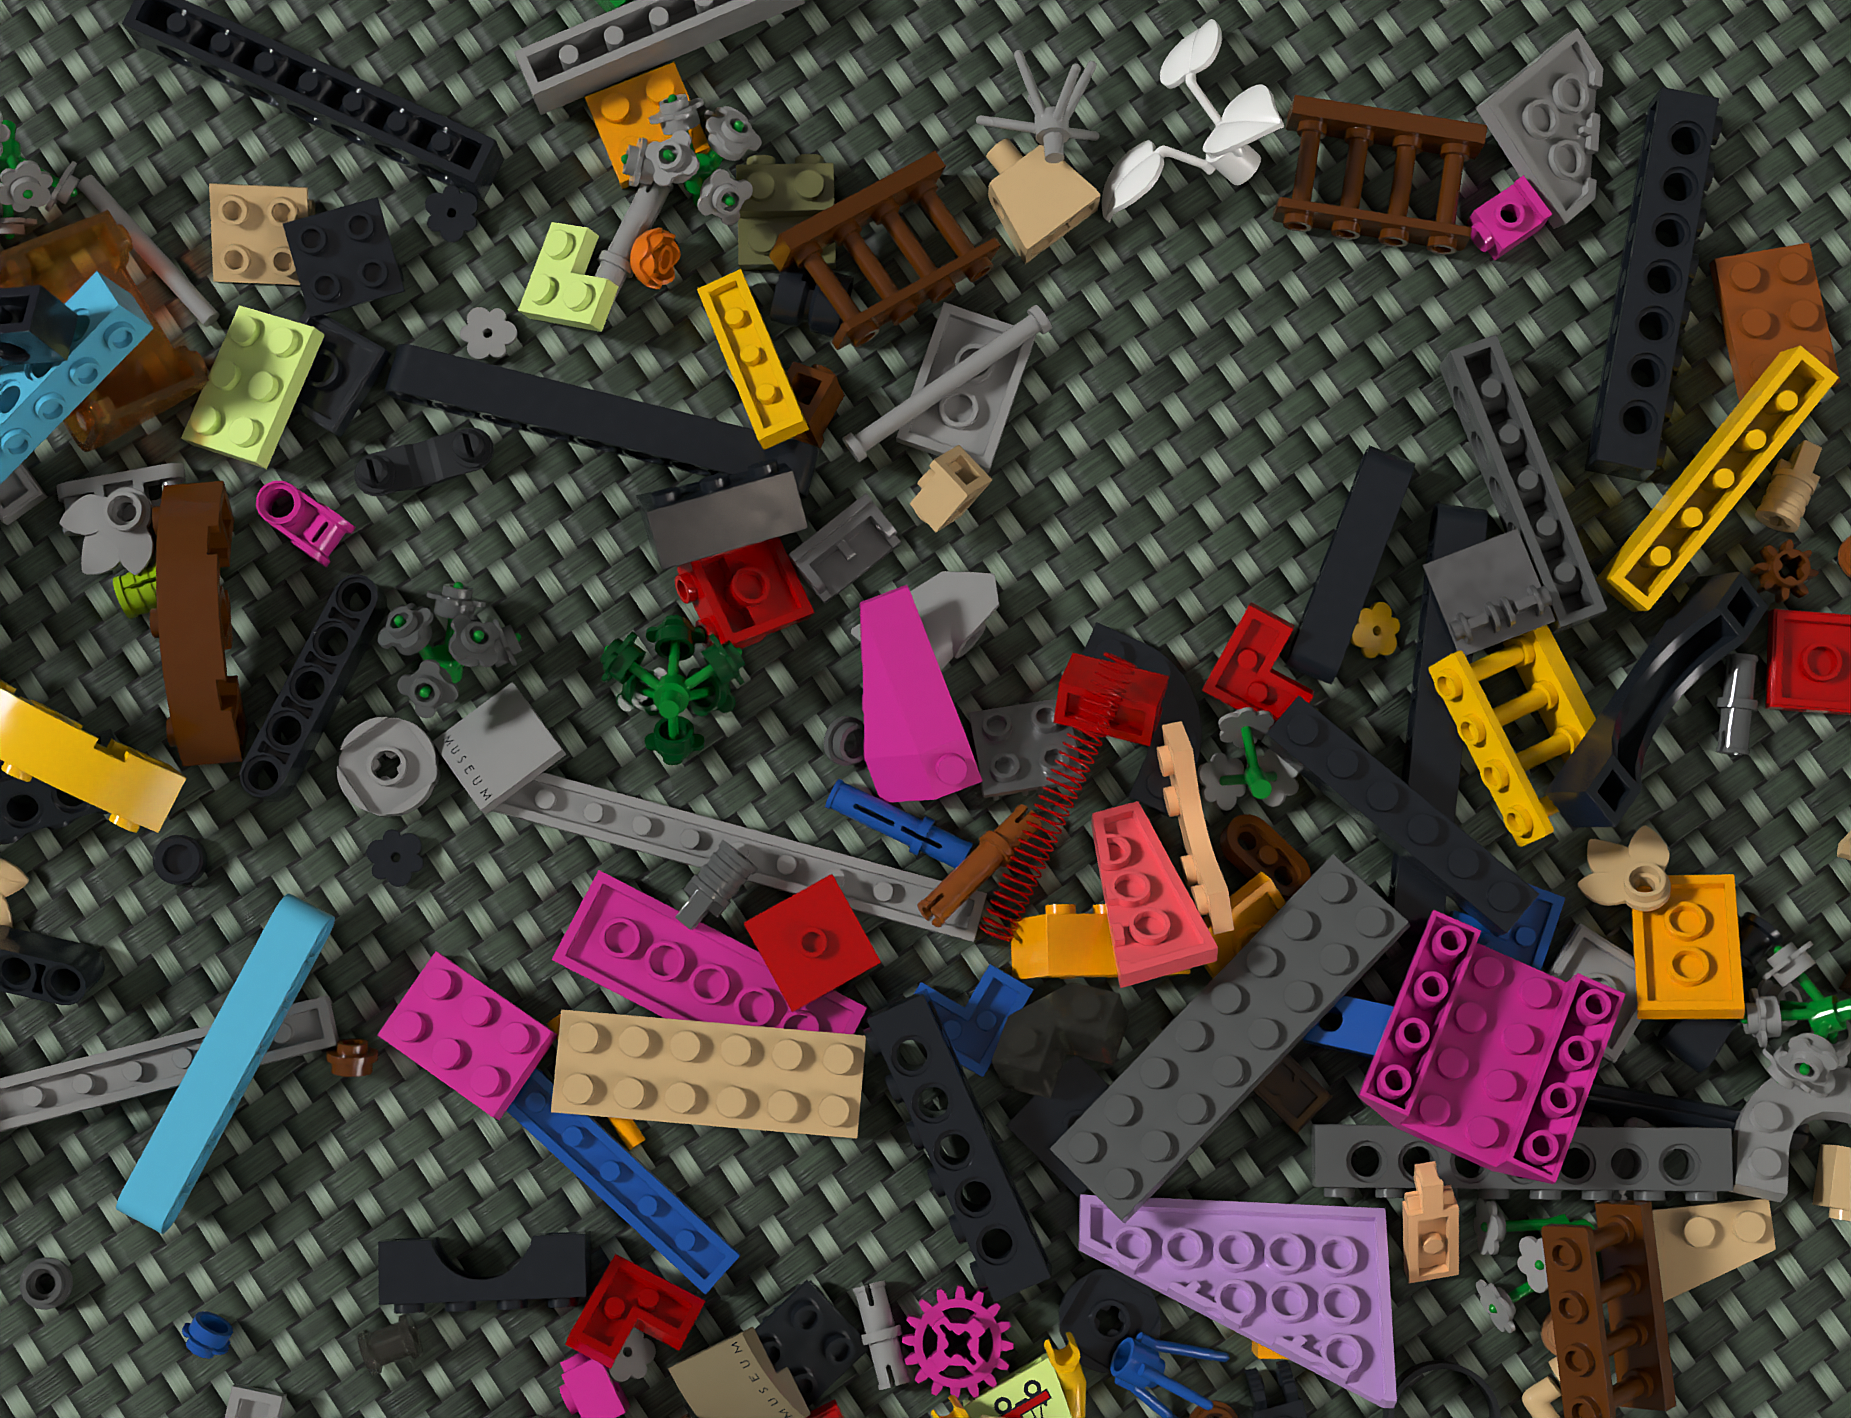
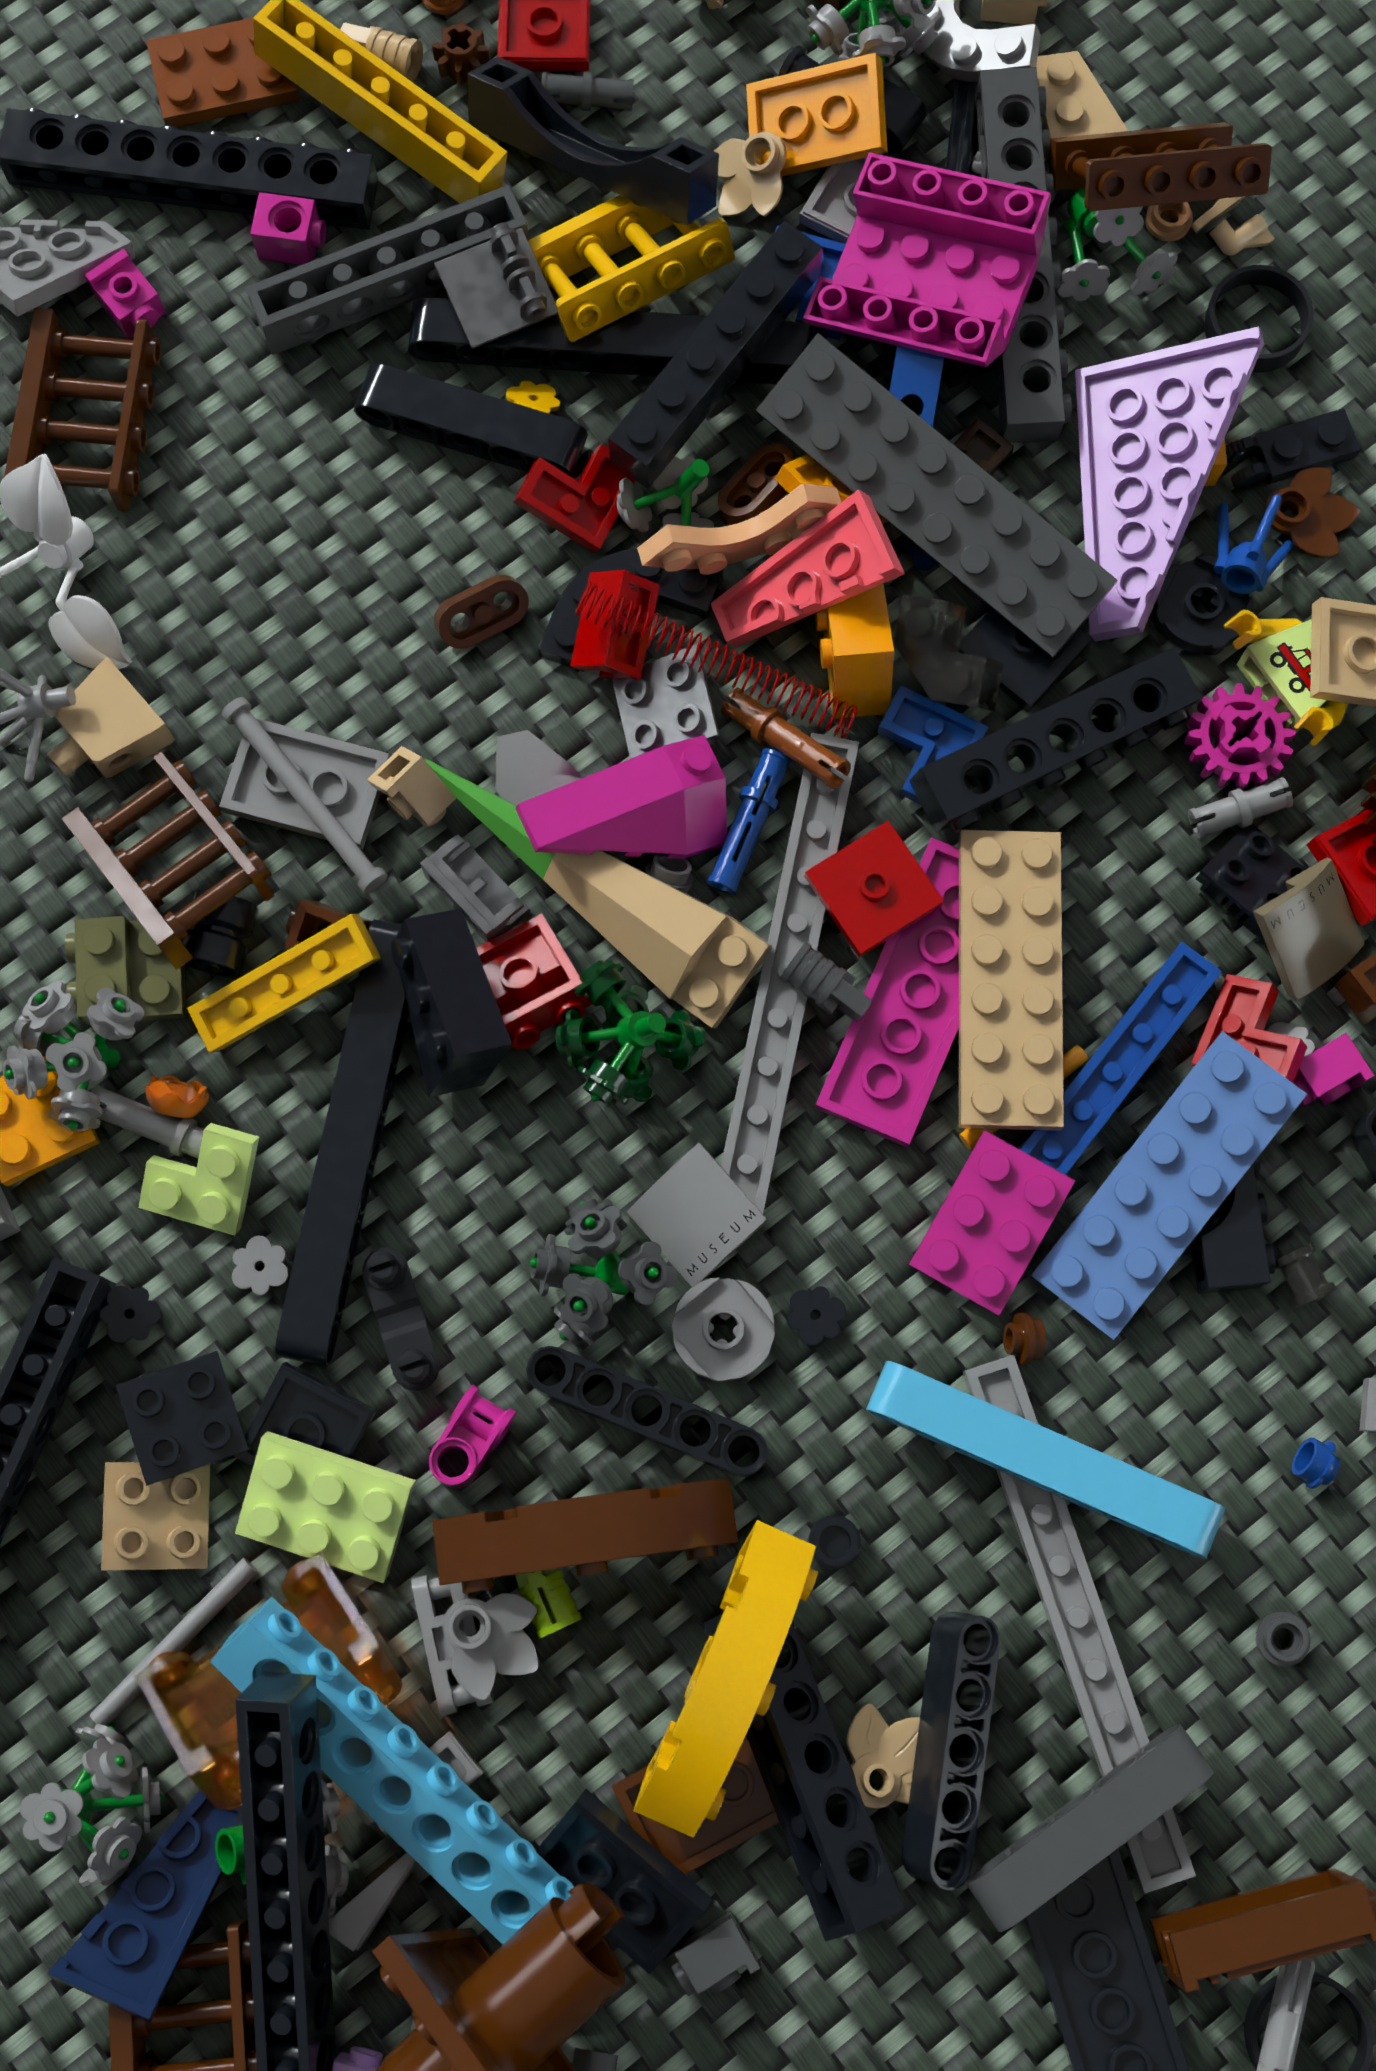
camera: 90 degrees left, 5 degrees down
light nougat hinge [1402,1161,1459,1284] -> none
none -> dark pink brick [250,192,326,265]
none -> tan plate [424,759,773,1028]
none -> reddish brown plate [434,575,529,649]
none -> medium blue plate [1031,1031,1307,1340]

